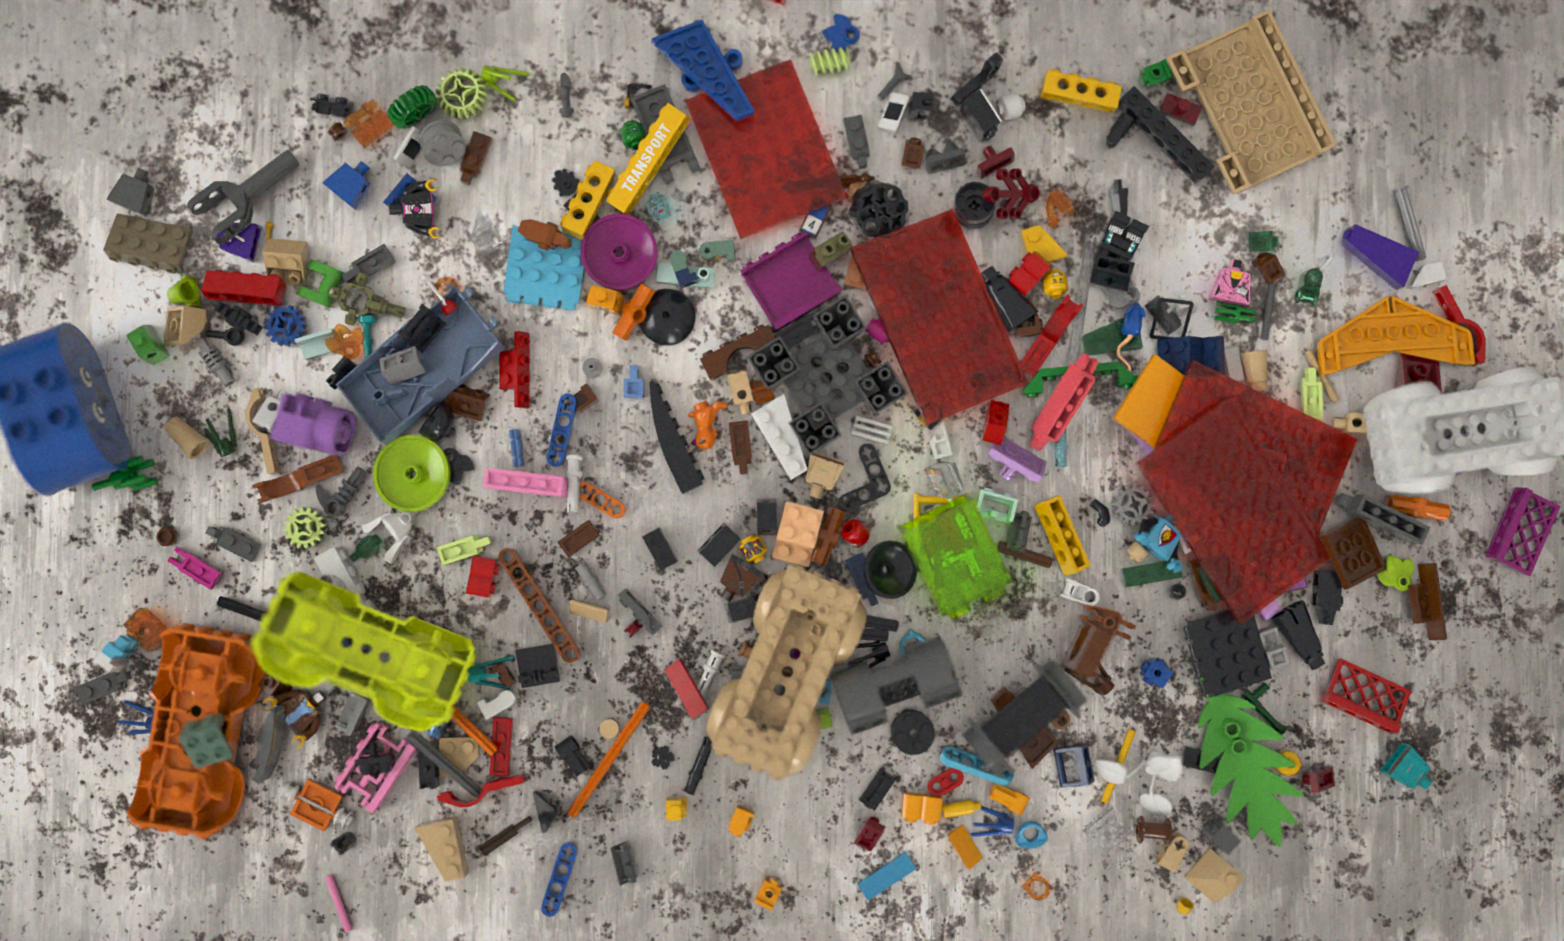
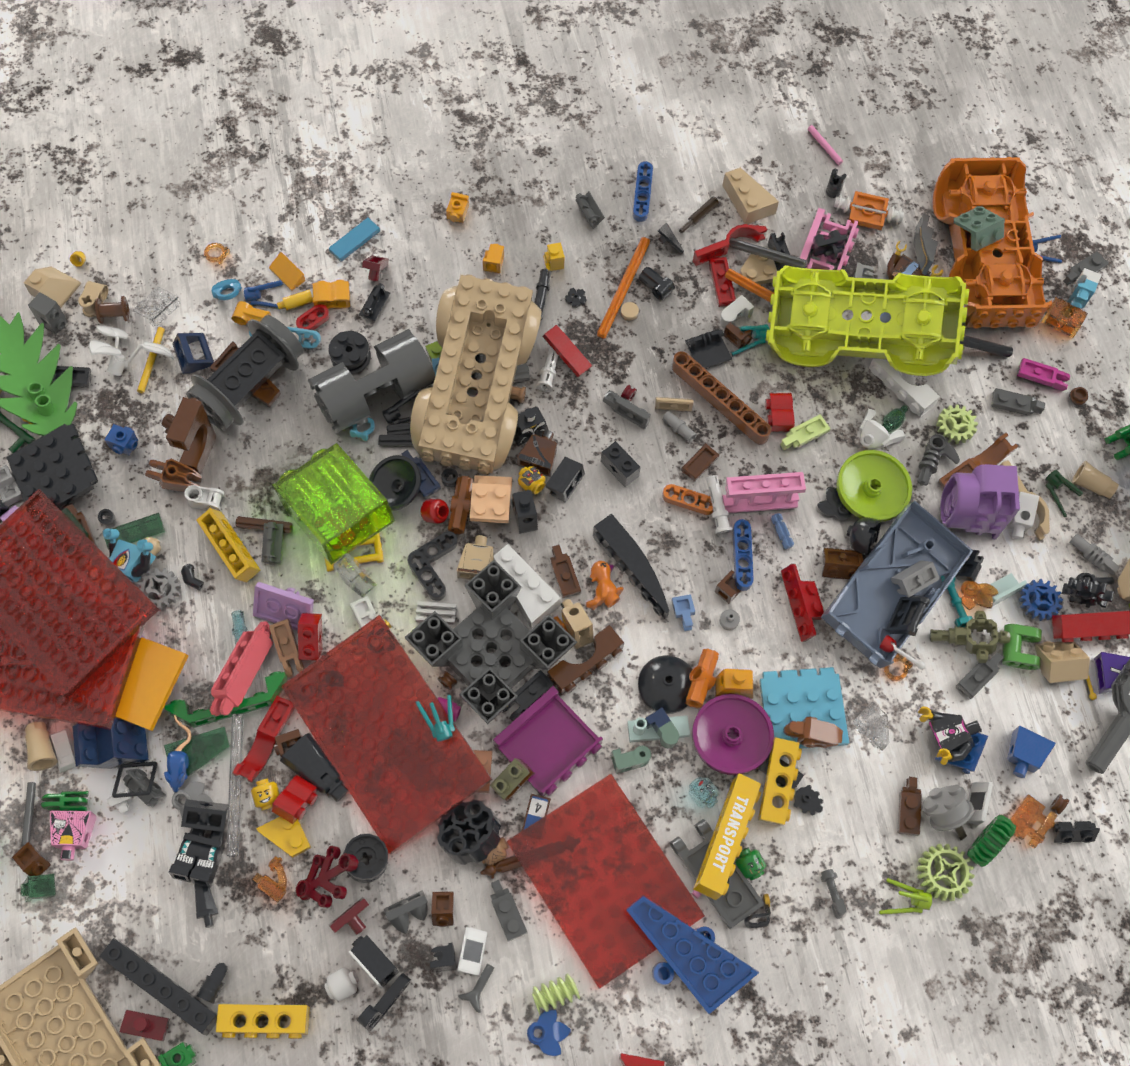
camera: 165 degrees right, 20 degrees down
light aqua window [972,488,1018,524] -> none
none -> medium nougat hinge [269,619,305,678]
none -> teal plant [416,695,455,742]

